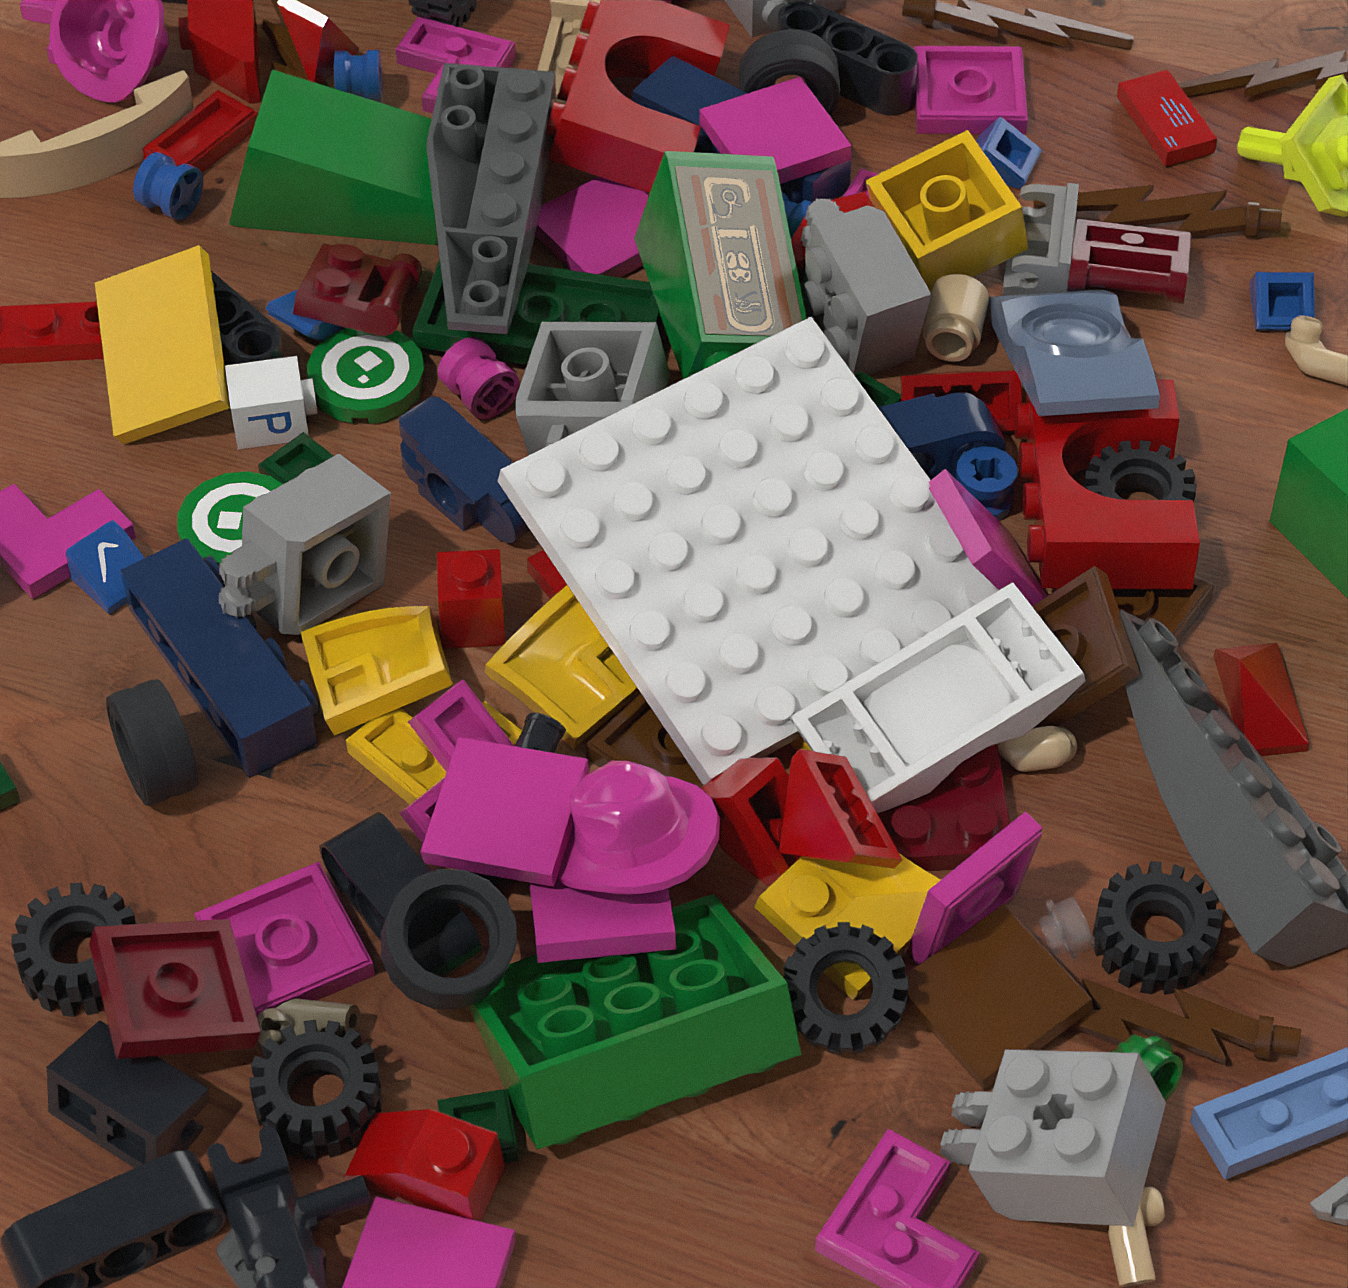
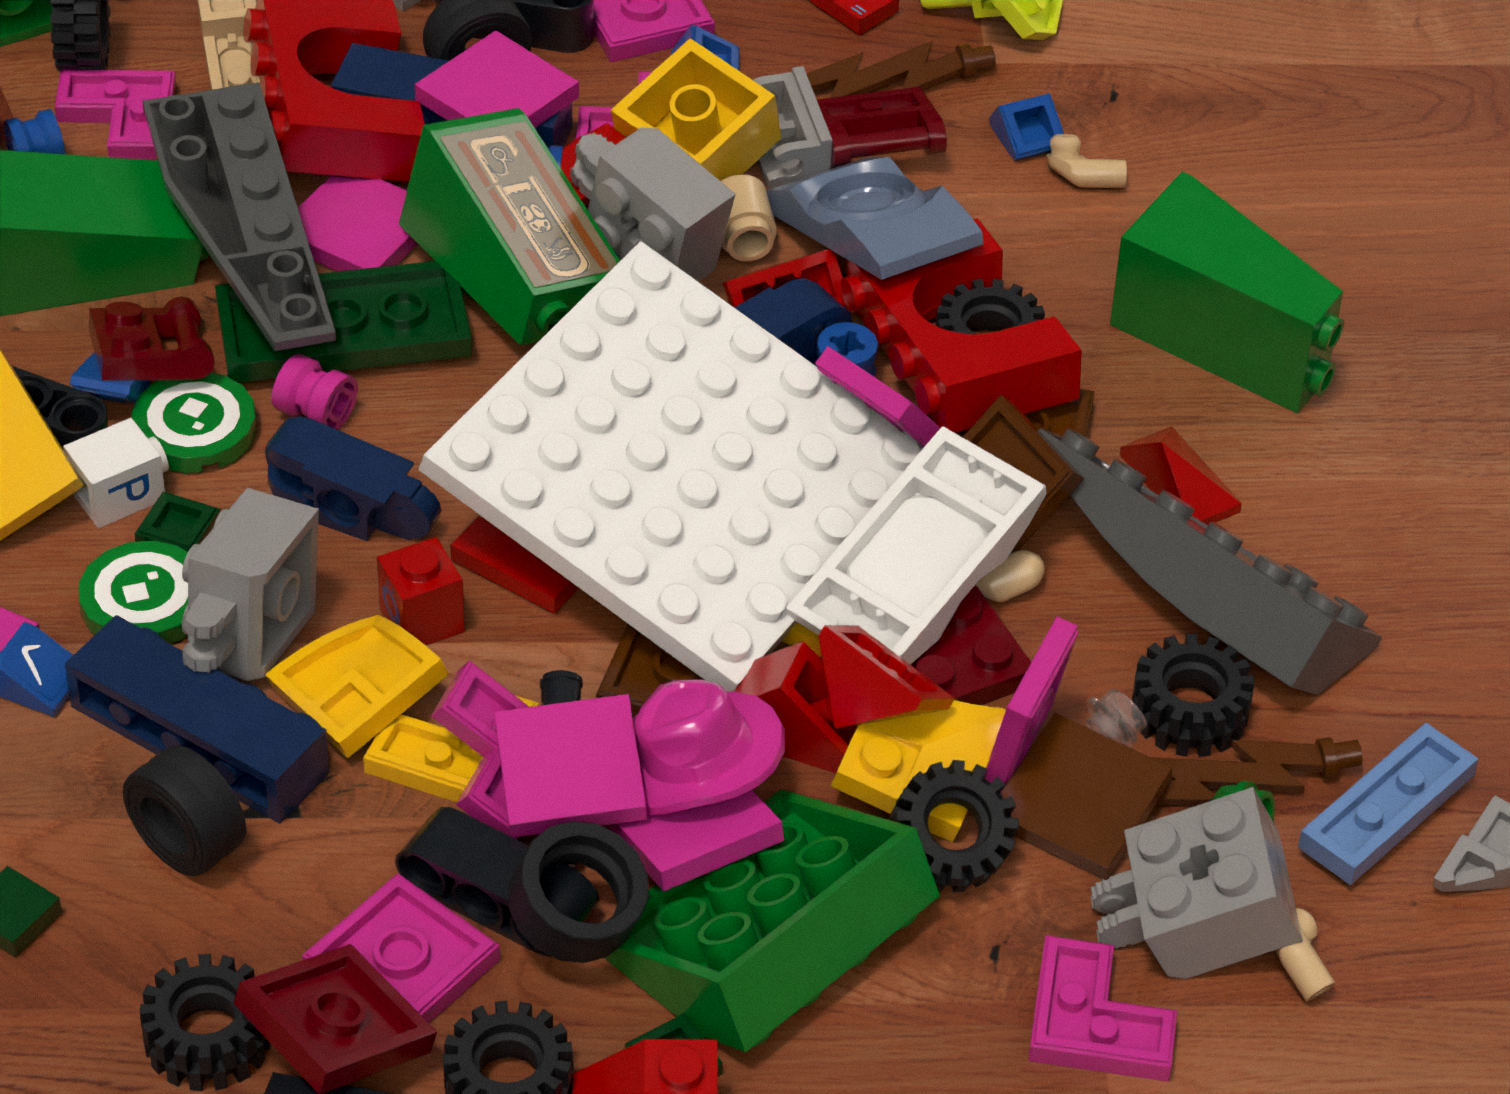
camera: 25 degrees left, 5 degrees down
dark tan arm [257,999,361,1047] -> none
yellow plate [484,585,641,749] -> none
light grey hinge [516,322,670,455] -> none

